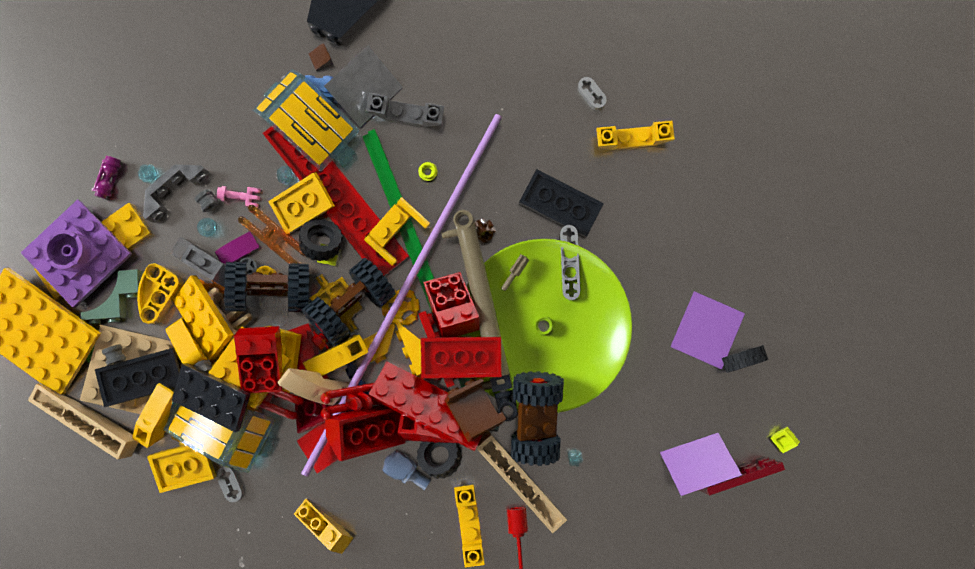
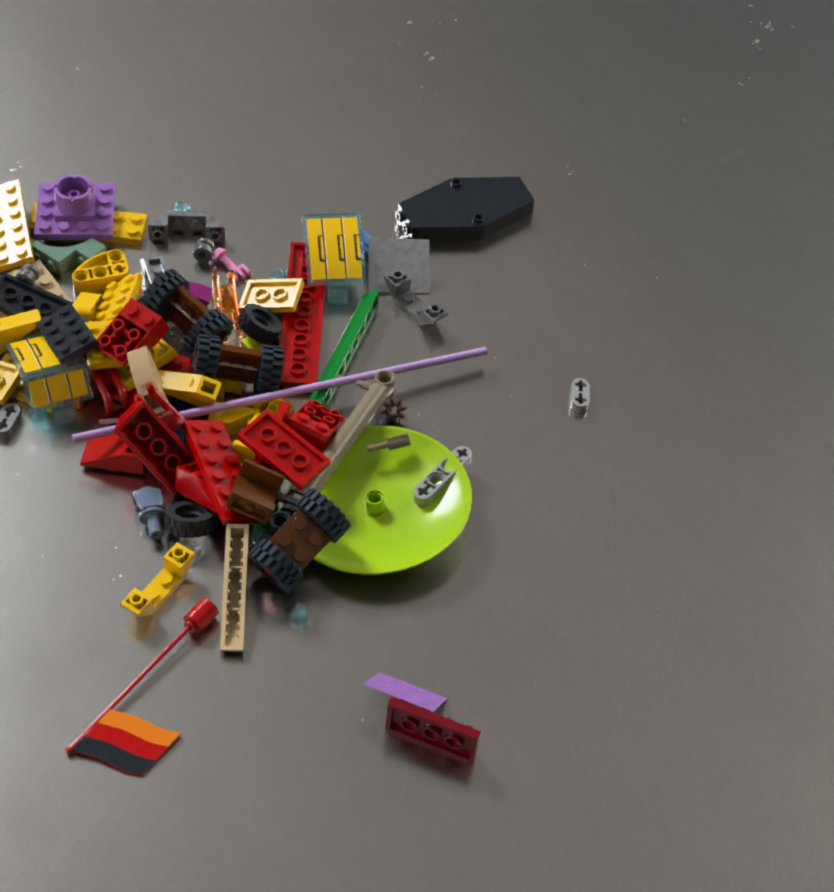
camera: 35 degrees right, 35 degrees down
magenta piece [91,155,121,199] -> none
clear light blue plate [197,218,217,237] -> none
yellow slope [294,499,354,554] -> none
reddish brown slope [309,43,333,71] -> none
yellow plate [364,198,430,266] -> none
neon yellow plate [418,162,437,181] -> none
black plate [519,169,604,238] -> none
yellow slope [596,121,675,150] -> none
medium lavender sticker [671,291,745,369] -> none
black tyre [722,345,769,373] -> none
neon yellow plate [771,427,800,453] -> none

